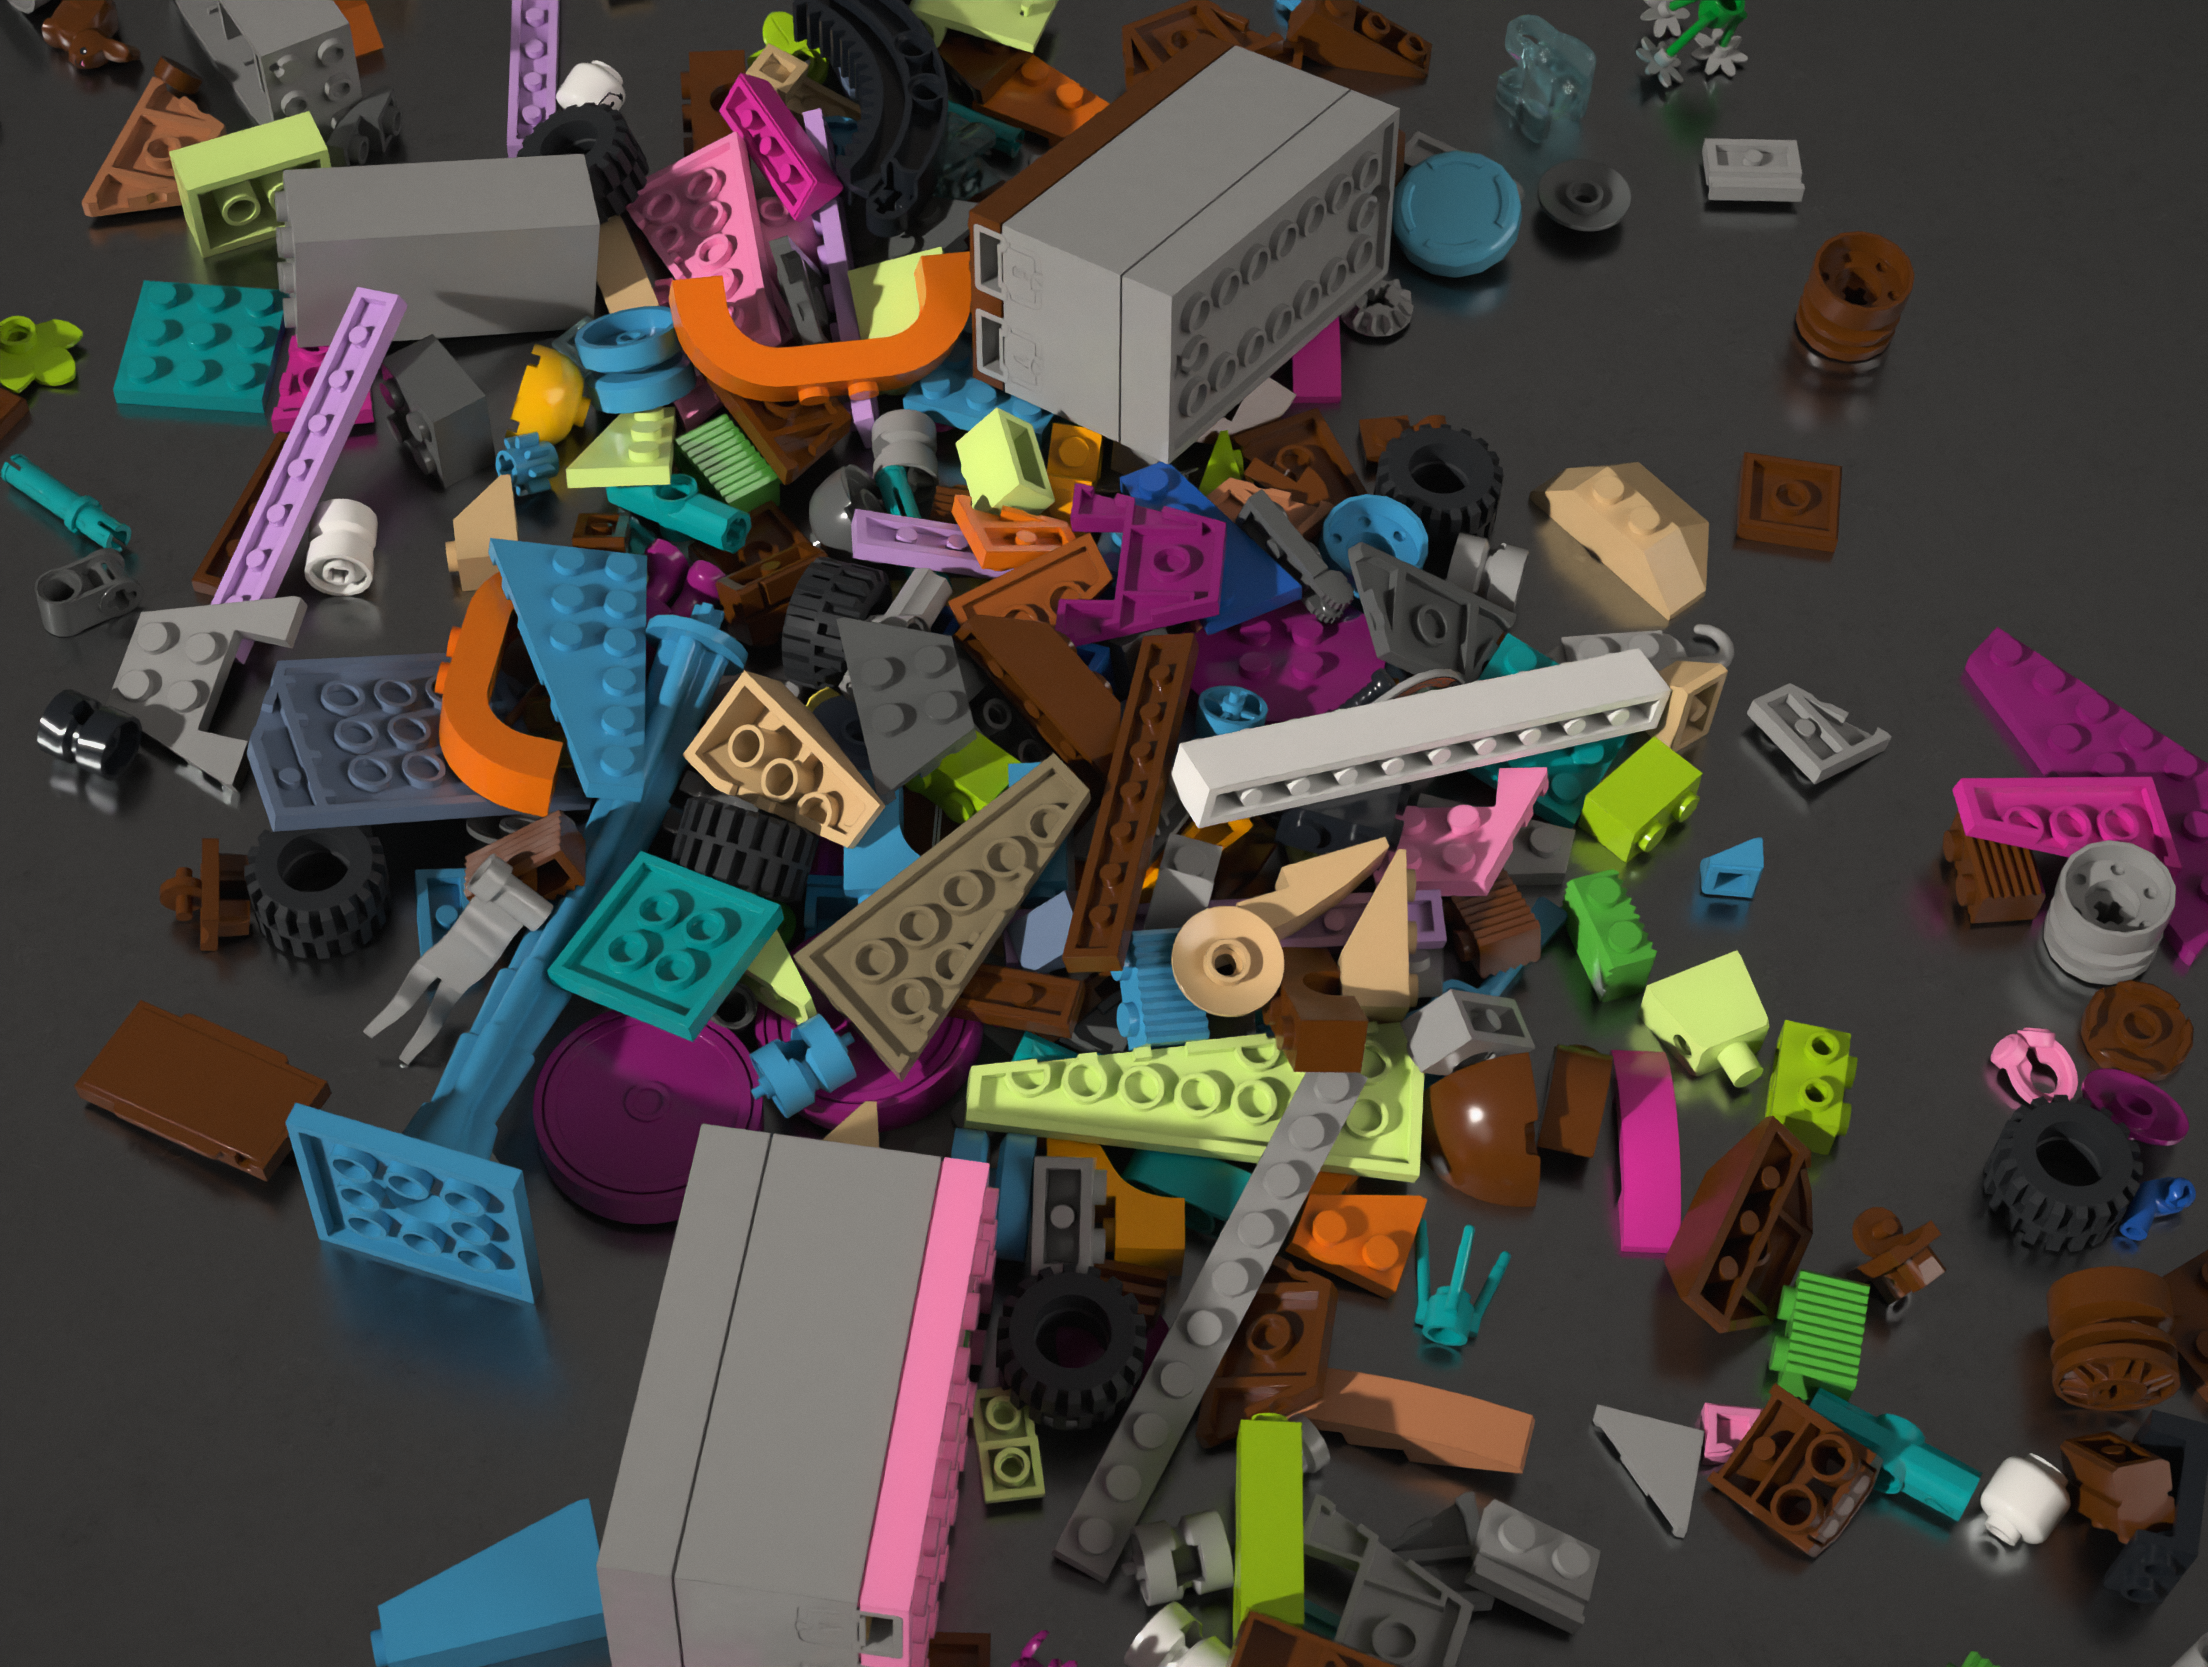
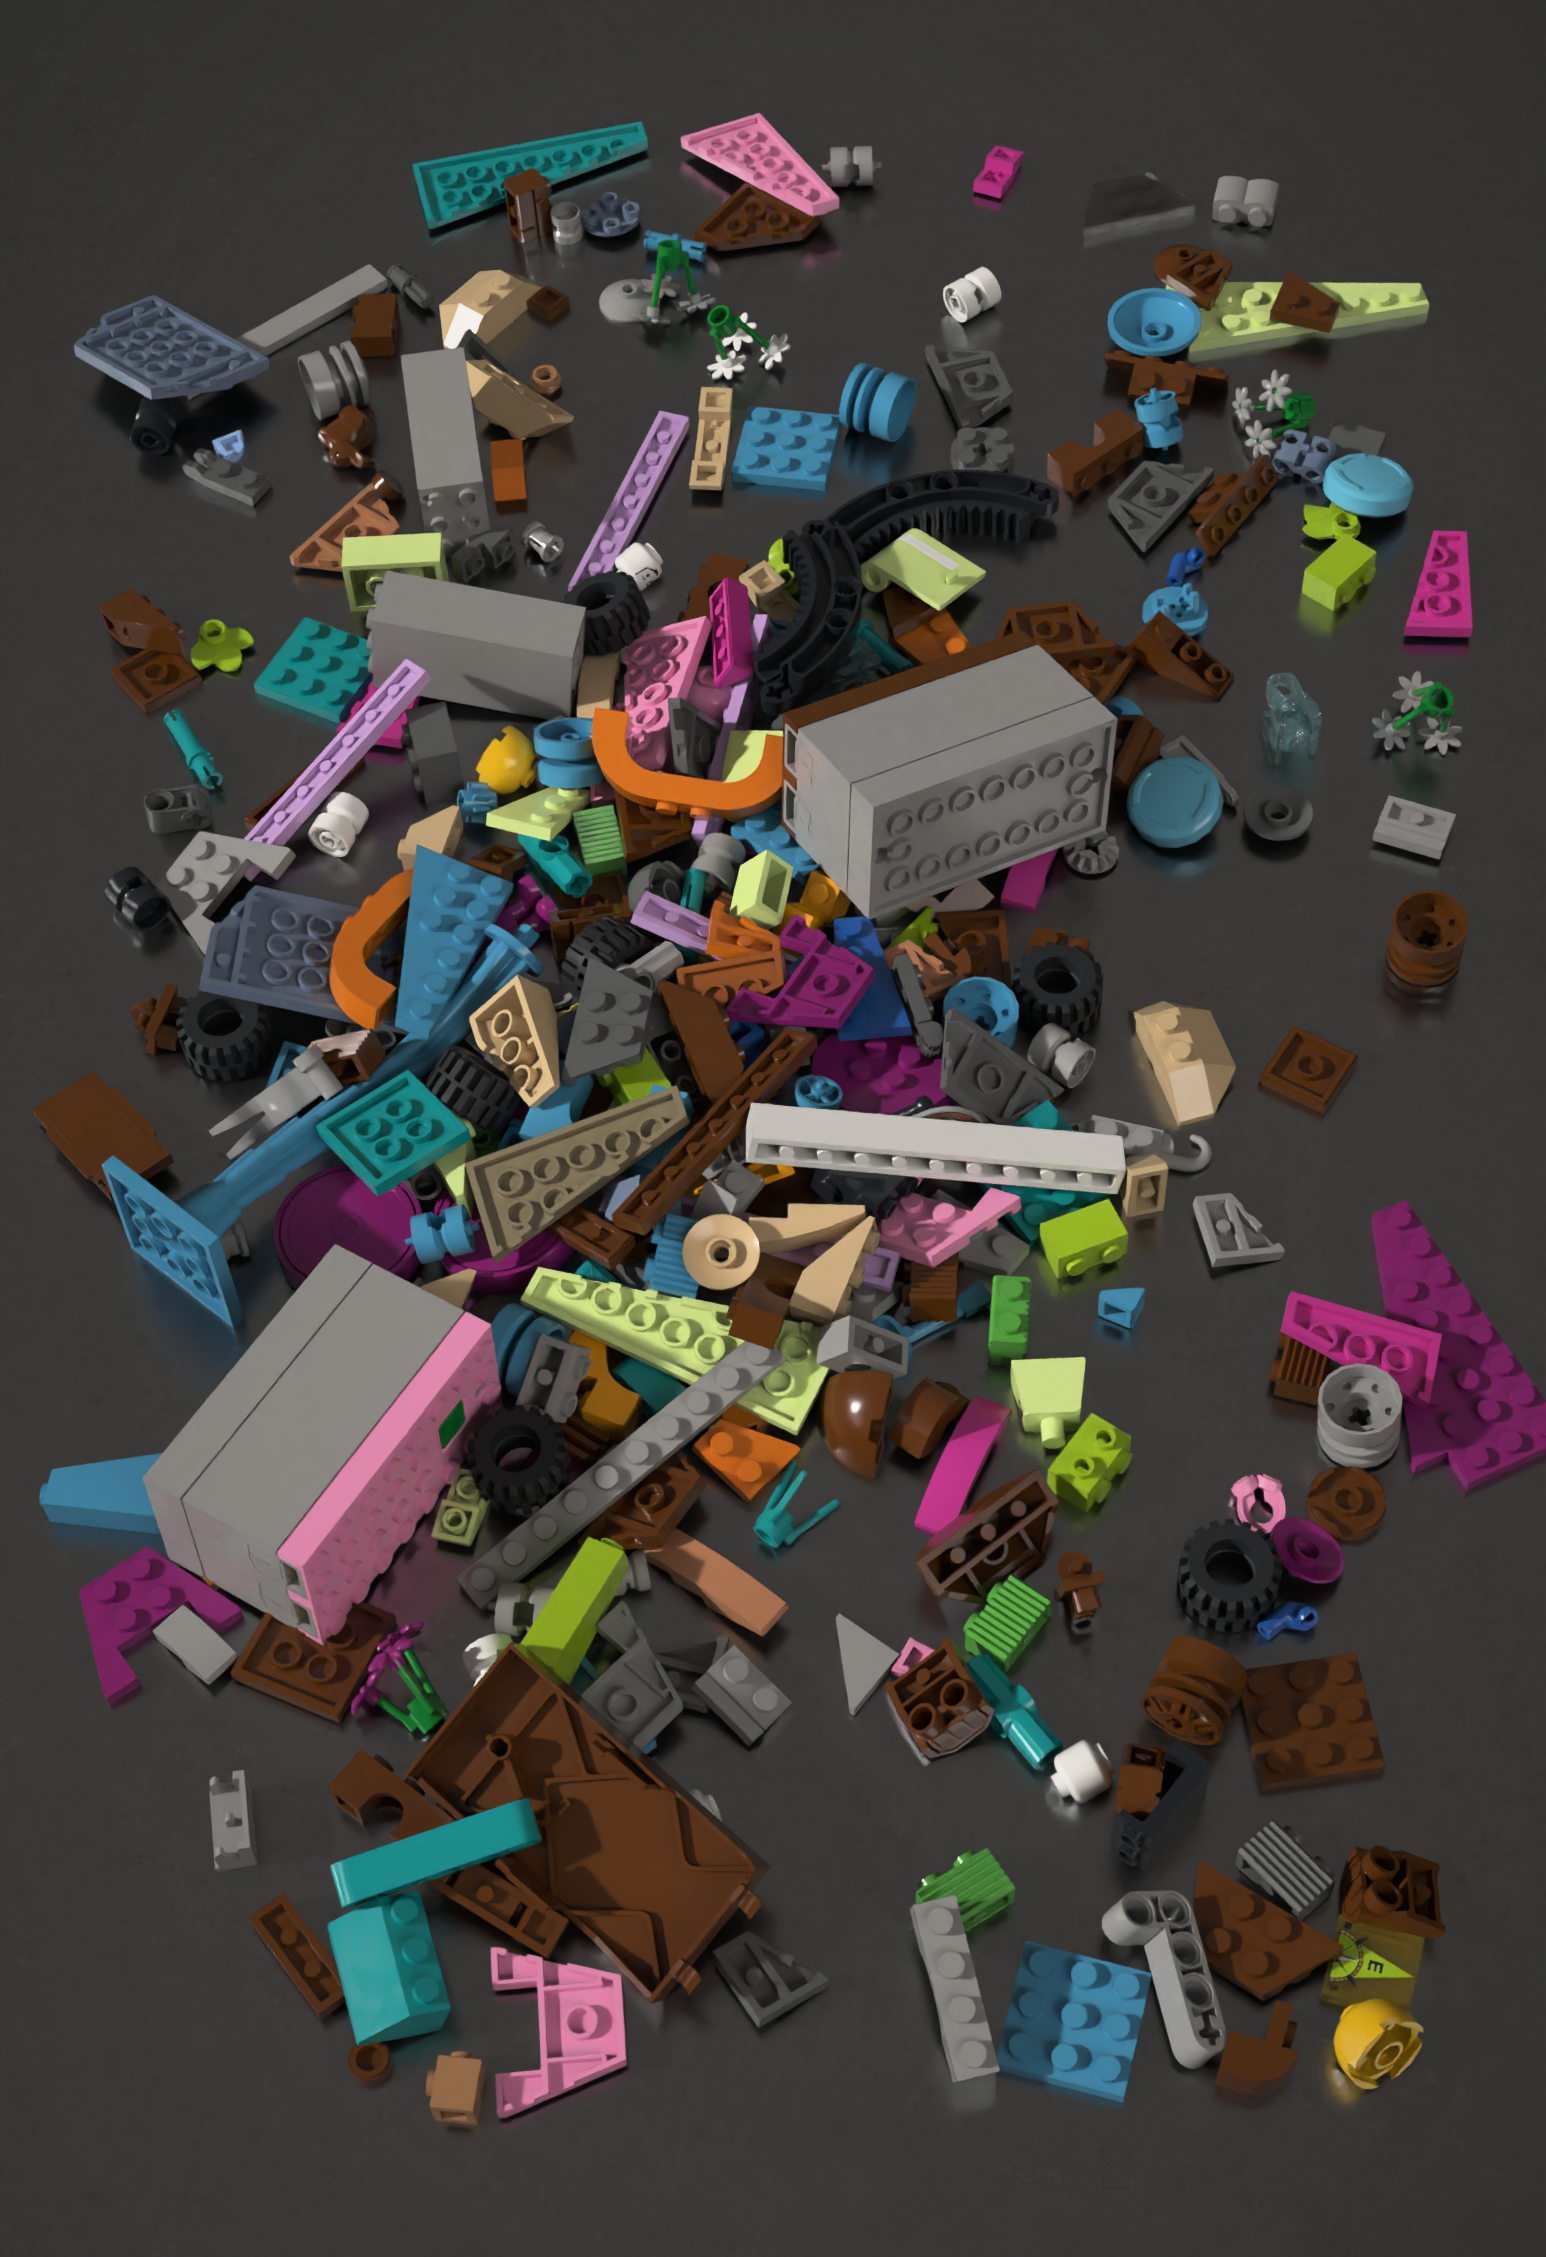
camera: 30 degrees right, 0 degrees up
none -> light grey bush [521,521,564,563]

